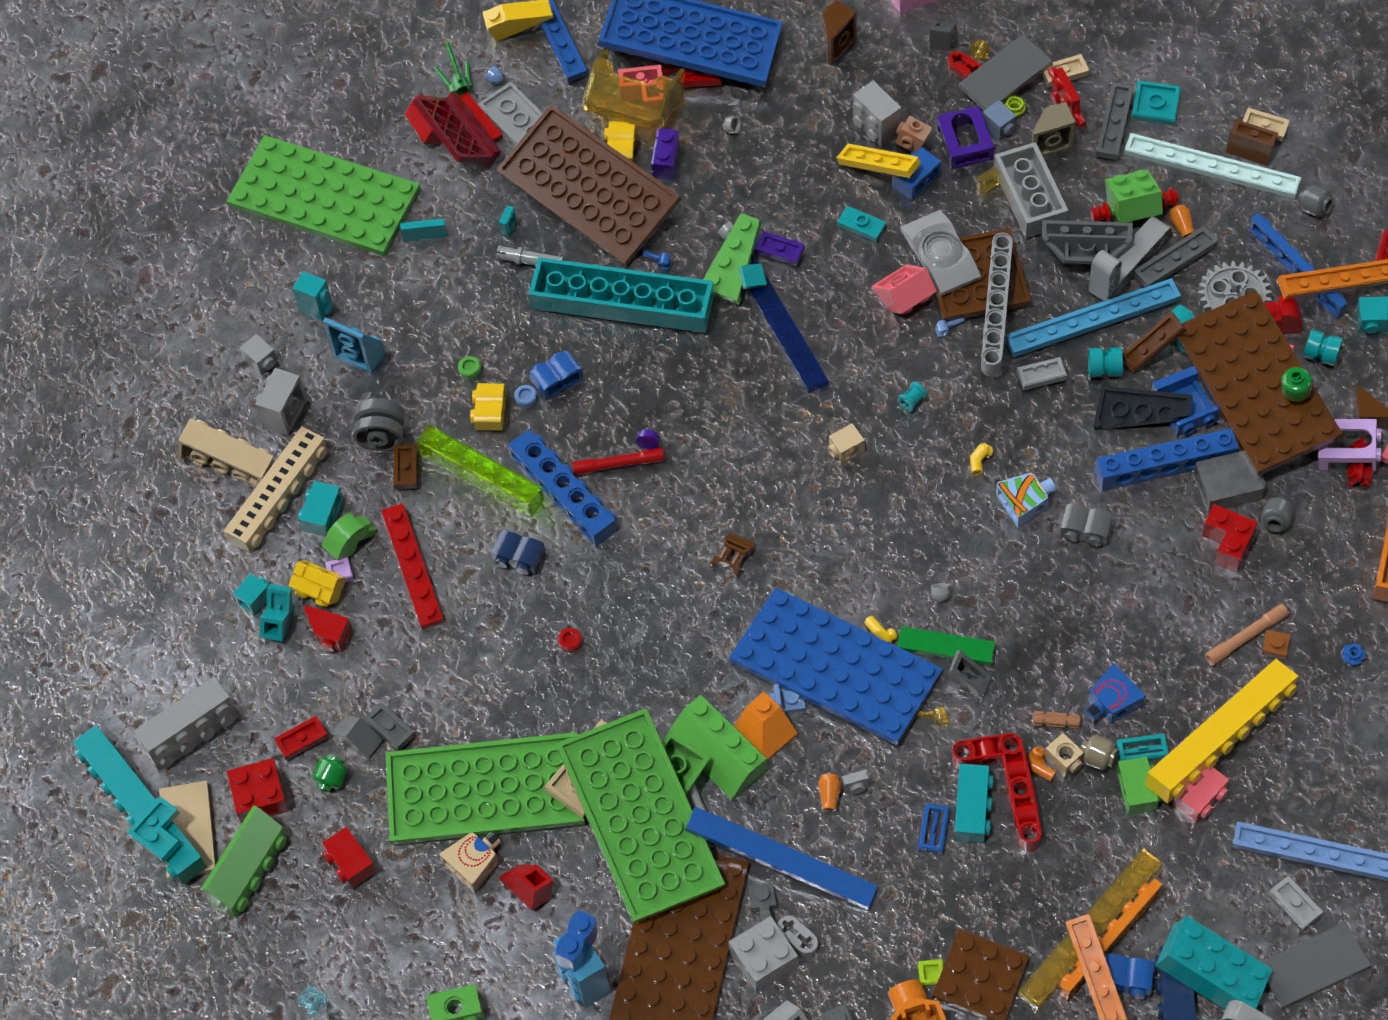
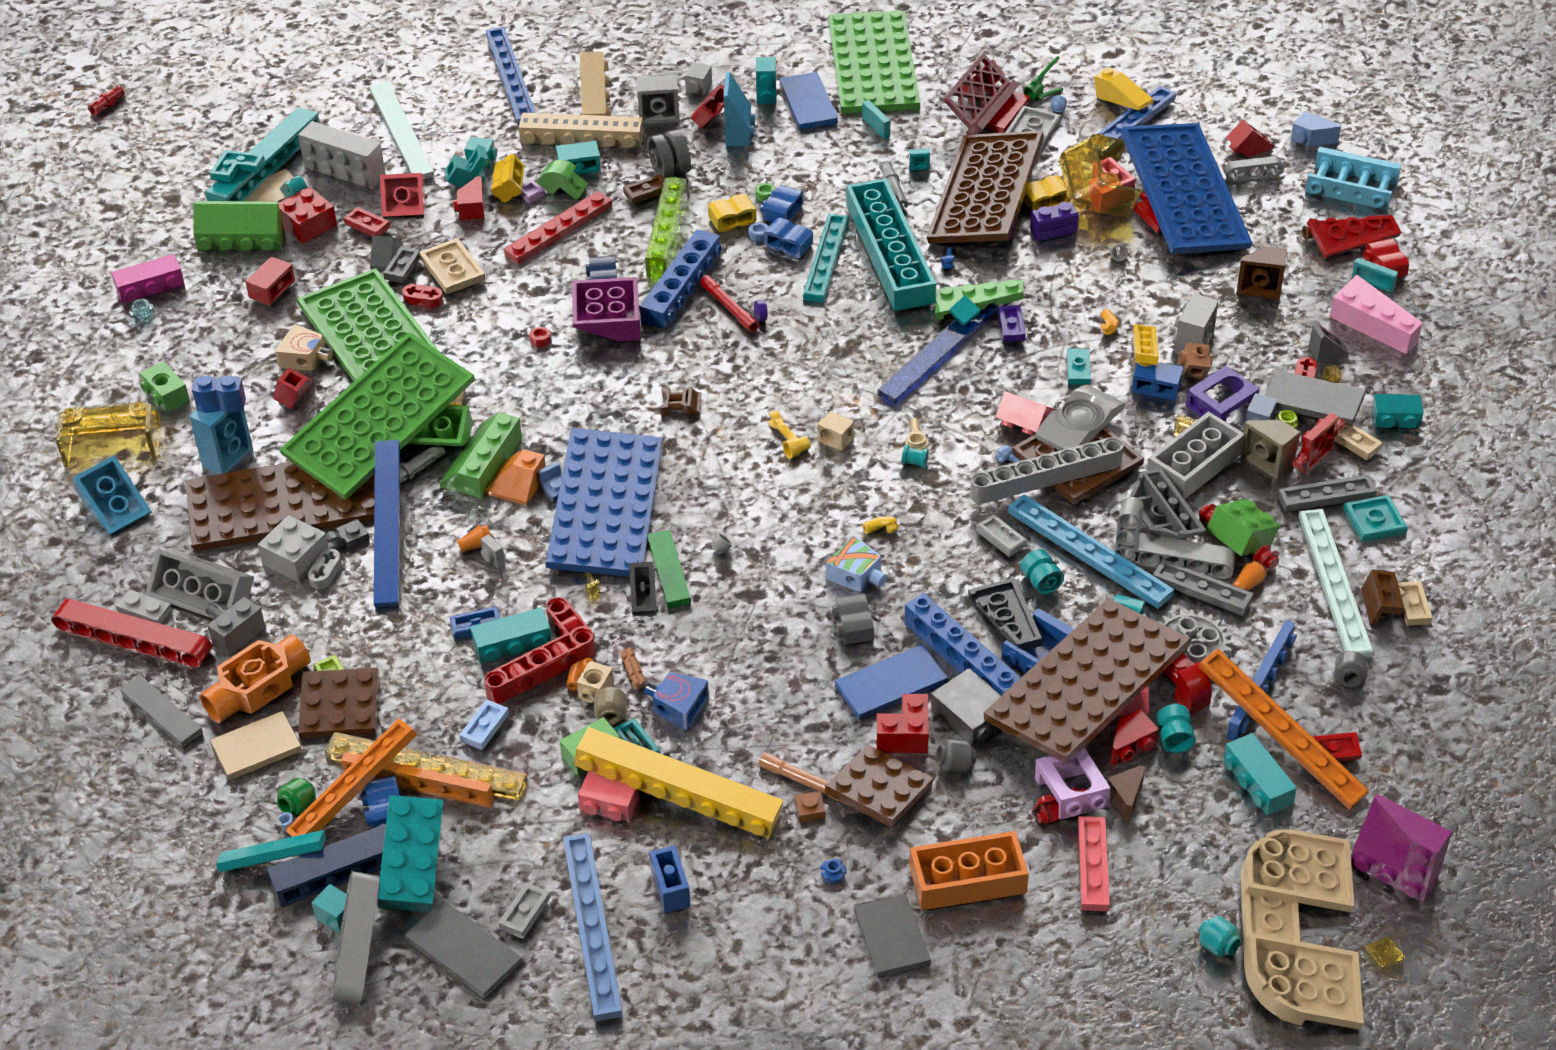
camera: 60 degrees right, 15 degrees down
green head [312,755,347,792] -> none
yellow arm [865,616,898,643] -> none
reddish brown tile [1122,311,1186,374] -> none
green head [1281,367,1312,402] -> none
none -> dark pink brick [111,254,185,304]
none -> teal leg [280,175,308,198]
none -> light aqua tile [369,82,434,180]
none -> coral slope [380,173,425,217]
none -> red beam [402,284,443,308]
none -> tan plate [419,238,486,294]
none -> light blue plate [460,699,509,750]
none -> plate [485,27,536,126]
none -> magenta slope [572,277,641,341]
none -> blue brick [649,845,691,913]
none -> red brick [691,85,724,129]
none -> blue brick [761,185,803,222]
none -> yellow brick [767,411,811,459]
none -> tile [779,72,838,130]
none -> teal tile [803,213,849,303]
none -> plate [825,744,933,828]
none -> tile [835,644,948,720]
none -> tan plate [905,418,928,450]
none -> light orange arm [1101,309,1119,335]
none -> red slope [1111,709,1159,766]
none -> teal brick [1371,394,1424,428]

